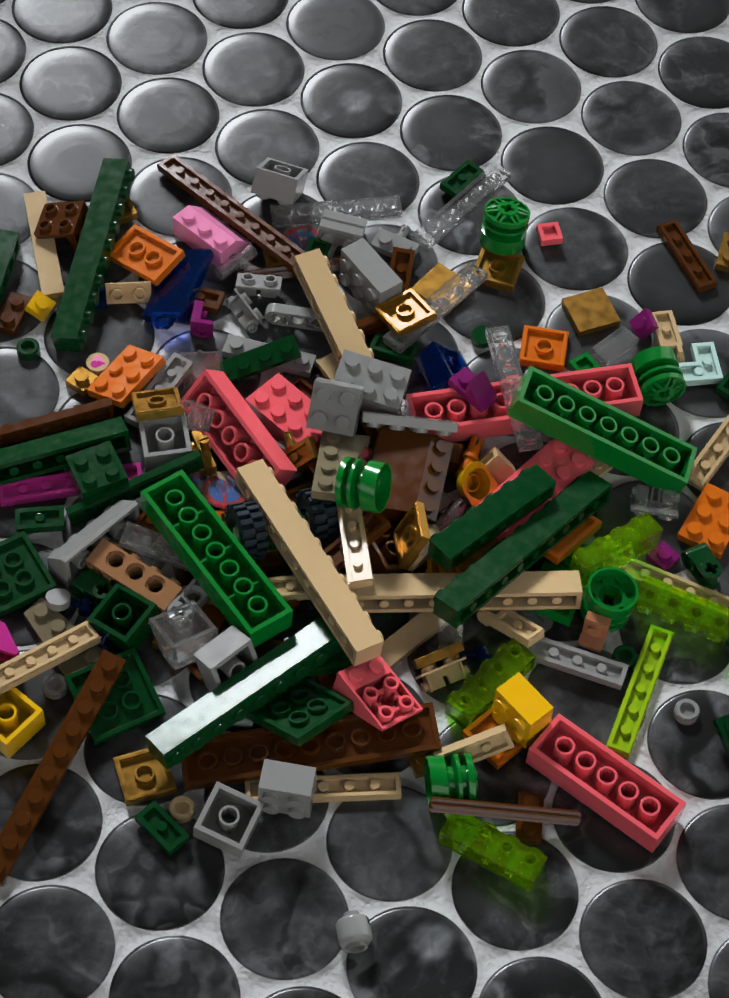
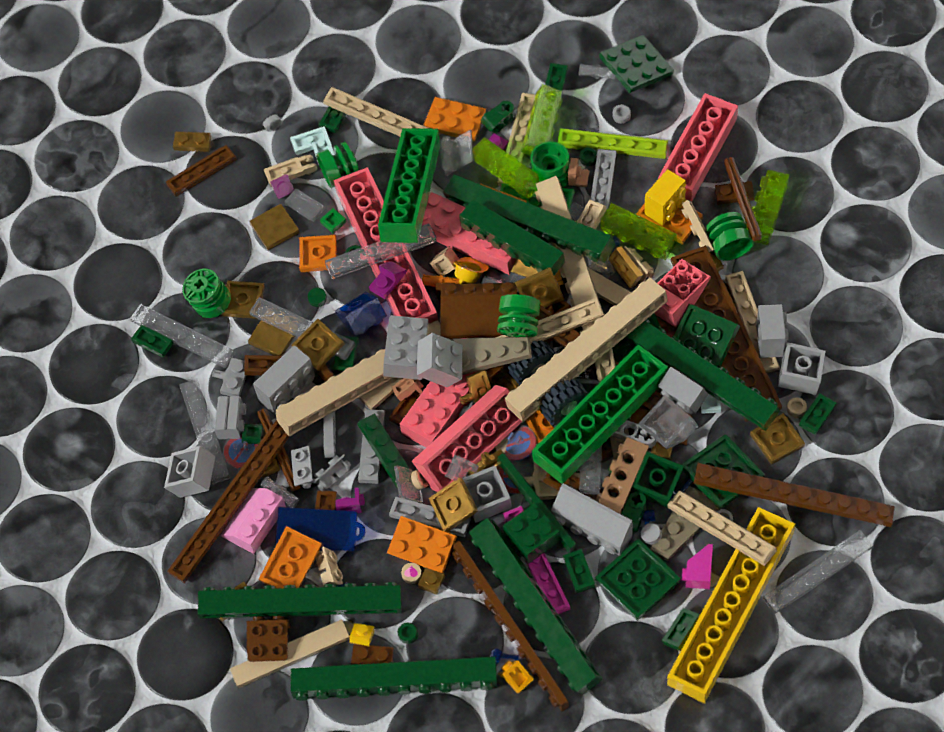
camera: 90 degrees left, 5 degrees up
light grey head [335,910,373,953] -> none
light grey plate [361,410,458,436] -> none
coral plate [536,222,563,246] -> none

